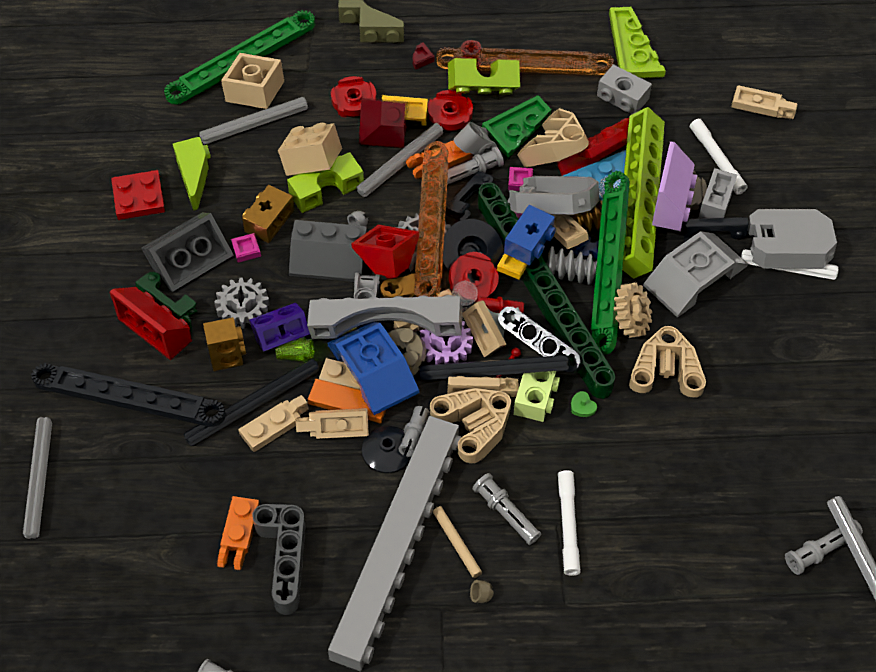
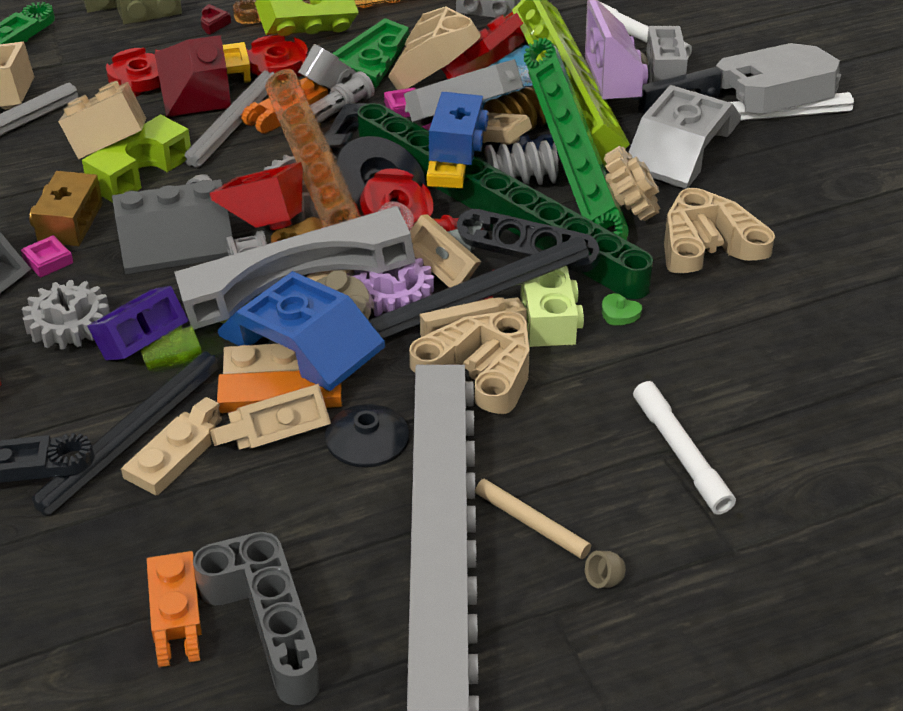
camera: 20 degrees left, 15 degrees down
pearl gold brick [203,317,246,371] -> none
light grey pin [399,406,430,457] -> none
light grey pin [472,473,541,545] -> none

